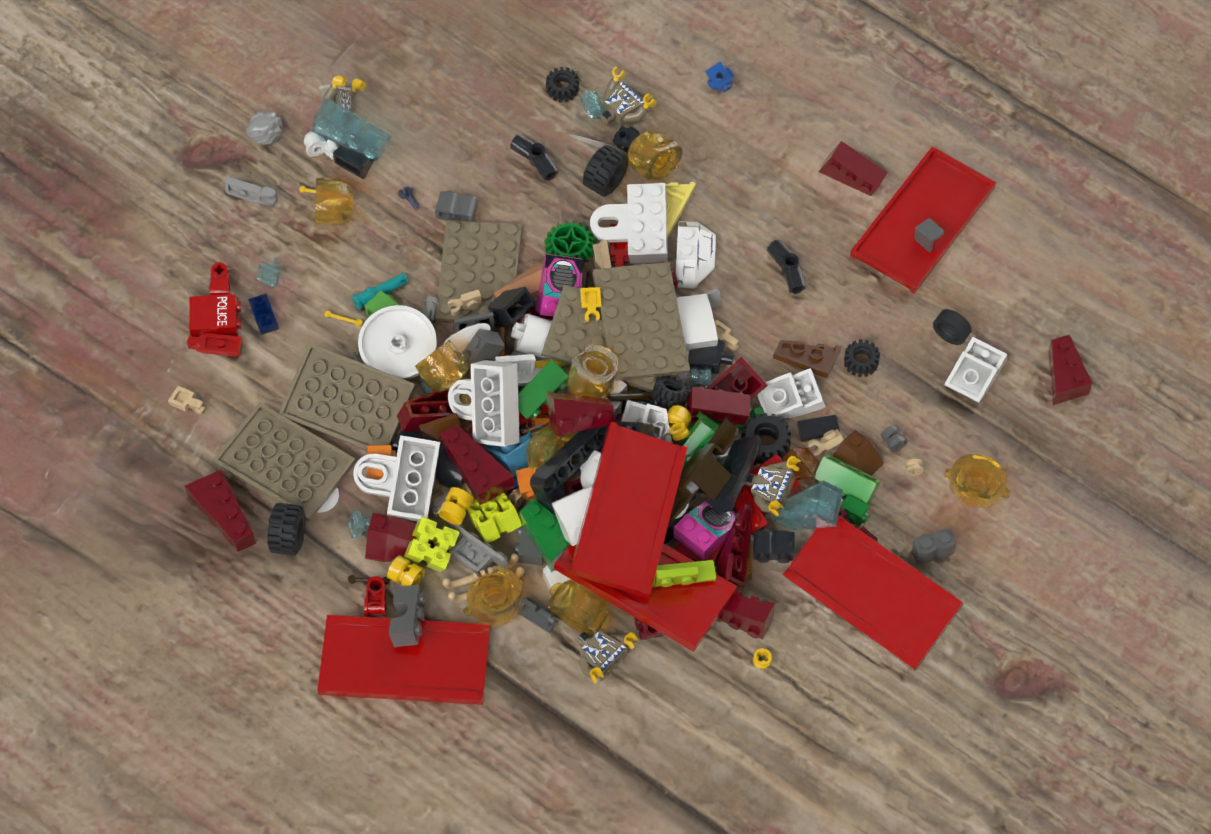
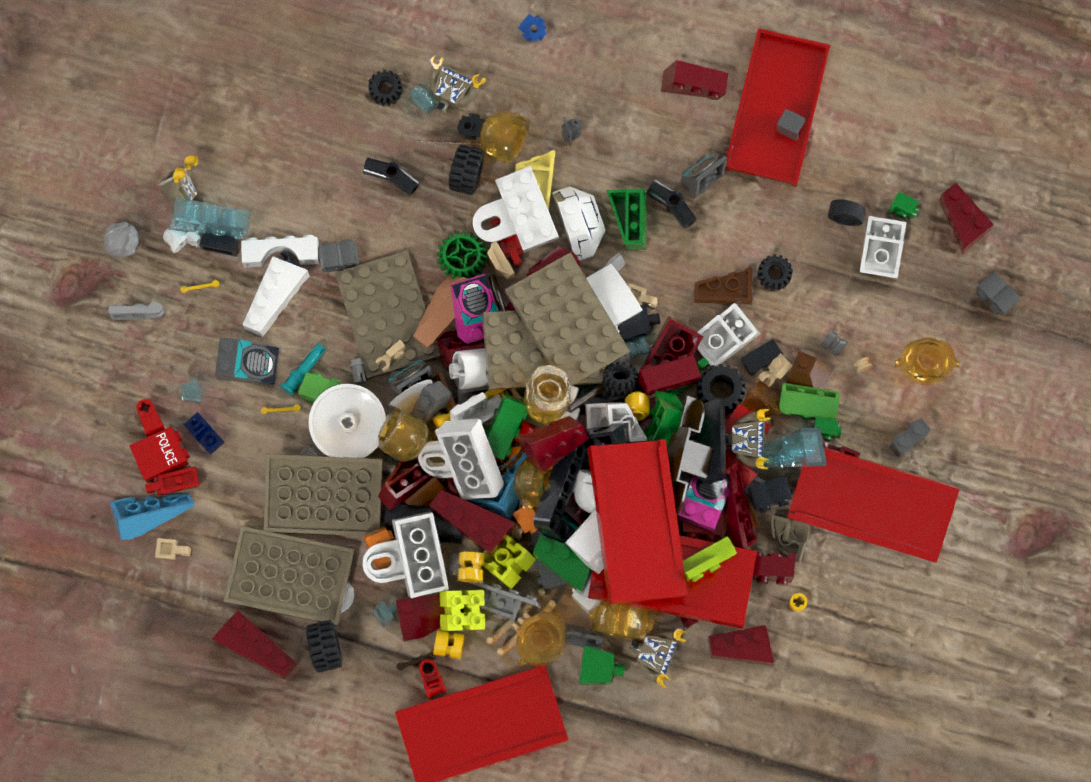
camera: 20 degrees left, 15 degrees up
clear yellow piece [315,178,353,225] -> none
dark grey arch [389,585,426,647] -> none
black torso [488,287,535,325] -> none
yellow plate [580,287,601,322] -> none
yellow bush [669,422,689,441] -> none
none -> dark azure wedge [110,493,194,540]
none -> slope [215,337,279,385]
none -> white arch [241,235,320,268]
none -> white wedge [243,257,310,337]
none -> dark grey hinge [561,117,581,146]
none -> green torso [579,646,625,685]
none -> green wedge [606,189,647,250]
none -> dark grey slope [681,153,727,198]
none -> dark red wedge [707,625,774,666]
none -> dark tan brick [771,515,812,562]
none -> green brick [888,191,919,220]
none -> dark grey brick [976,271,1020,316]

